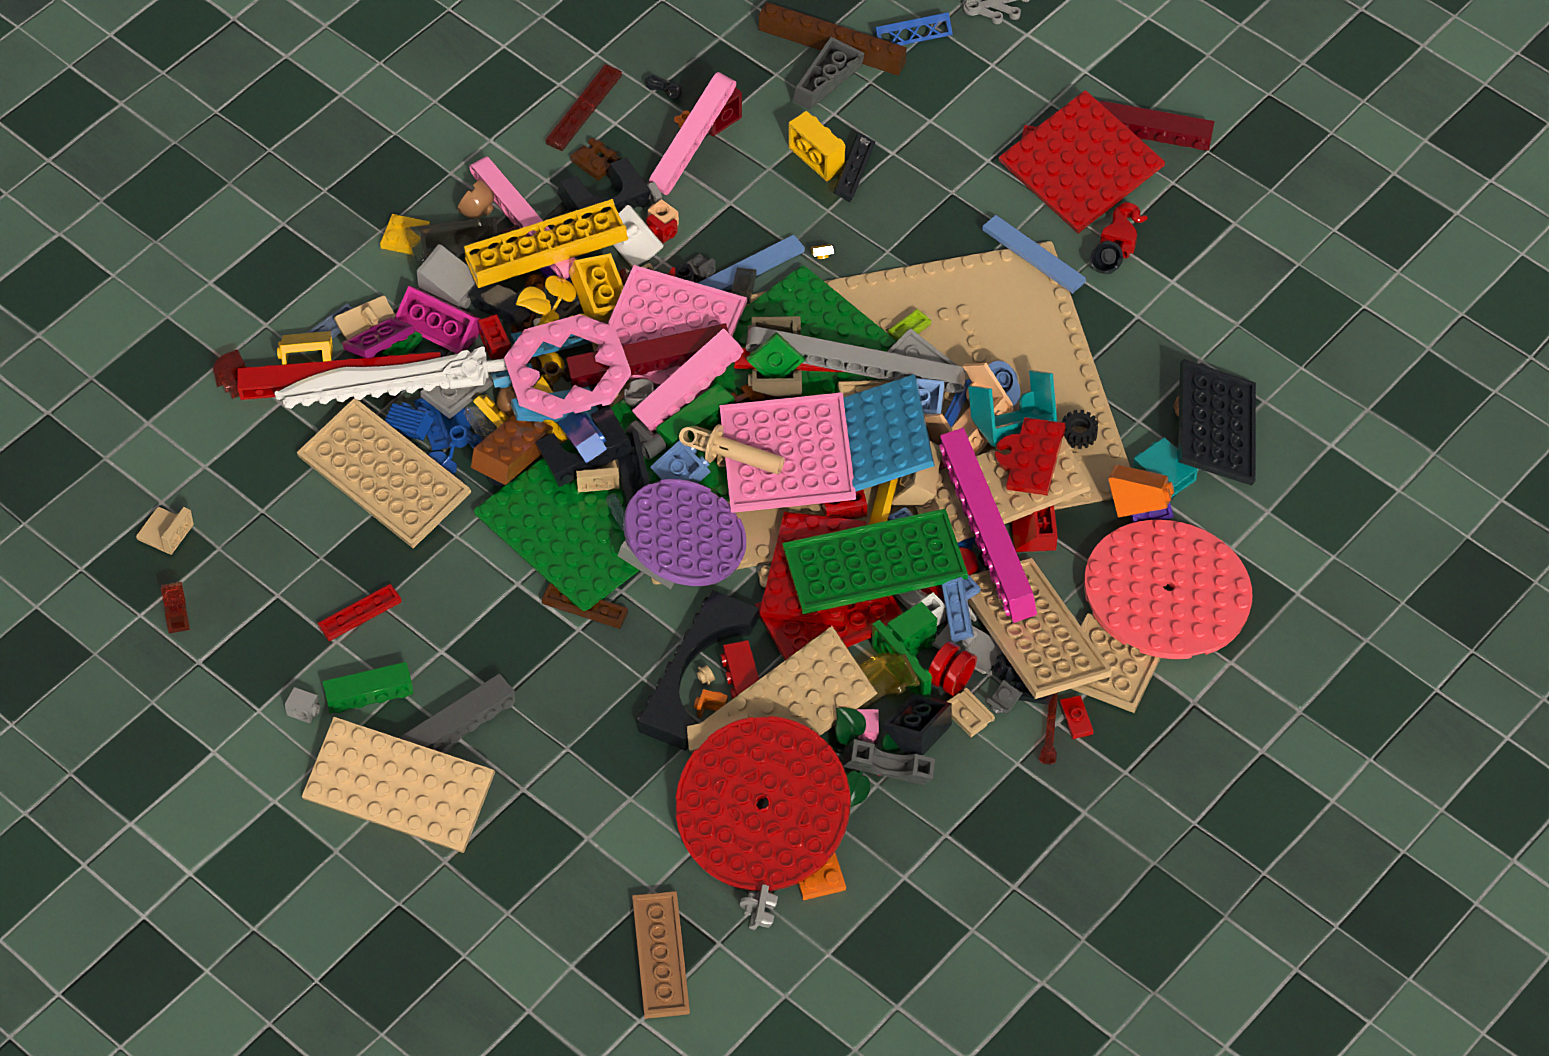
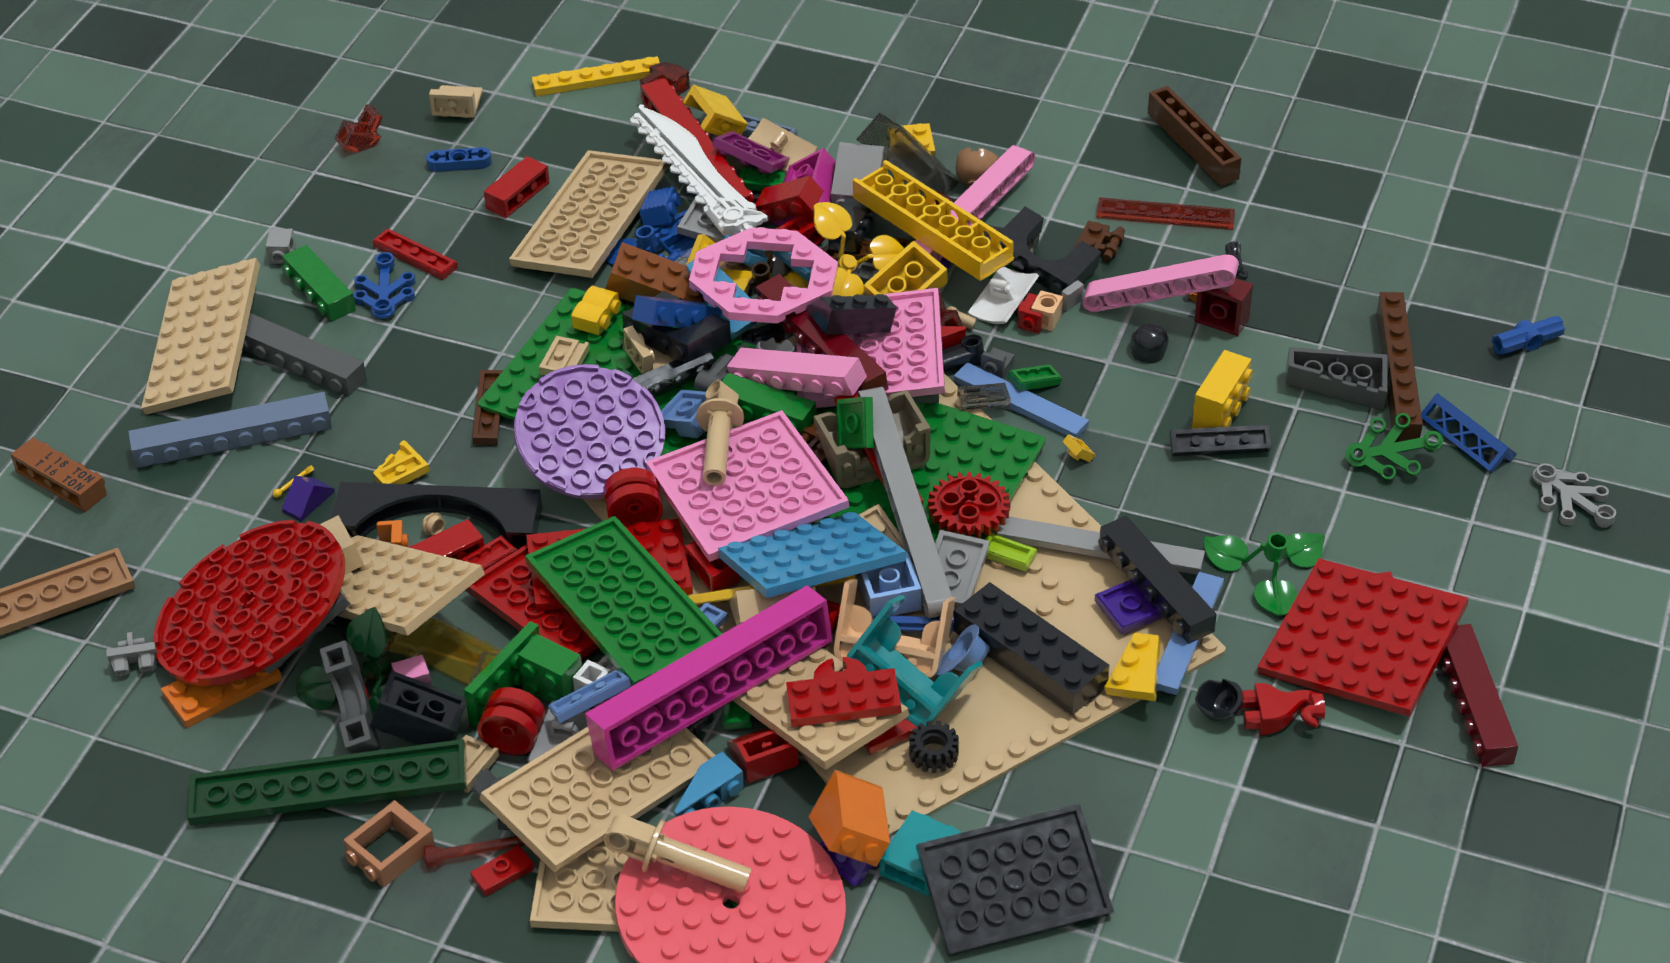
camera: 70 degrees right, 10 degrees down
none -> dark orange brick [11,437,107,512]
none -> sand blue brick [128,392,332,468]
none -> dark green plate [187,739,467,825]
none -> yellow hinge [272,465,314,498]
none -> dark purple slope [282,476,335,522]
none -> nougat window [343,800,435,887]
none -> blue plant [353,252,416,319]
none -> yellow wing [373,440,430,484]
none -> blue beam [426,147,492,172]
none -> red plate [461,535,517,570]
none -> red brick [483,156,550,218]
none -> yellow plate [532,56,663,97]
none -> tan plate [539,336,590,375]
none -> yellow brick [571,286,621,335]
none -> red wheel [603,467,663,524]
none -> tan piece [604,814,752,893]
none -> dark azure slope [674,752,744,818]
none -> red brick [755,176,824,223]
none -> black slope [806,294,897,335]
none -> red gear [928,472,1011,538]
none -> black brick [953,582,1110,715]
none -> light grey tile [997,517,1205,575]
none -> green plate [1008,364,1062,391]
none -> dark purple tile [1094,581,1162,635]
none -> black brick [1098,516,1217,644]
none -> yellow wing [1104,632,1161,701]
none -> black hair [1130,323,1169,363]
none -> reddish brown brick [1148,86,1242,186]
none -> green plant [1203,532,1325,617]
none -> green plant [1345,413,1443,481]

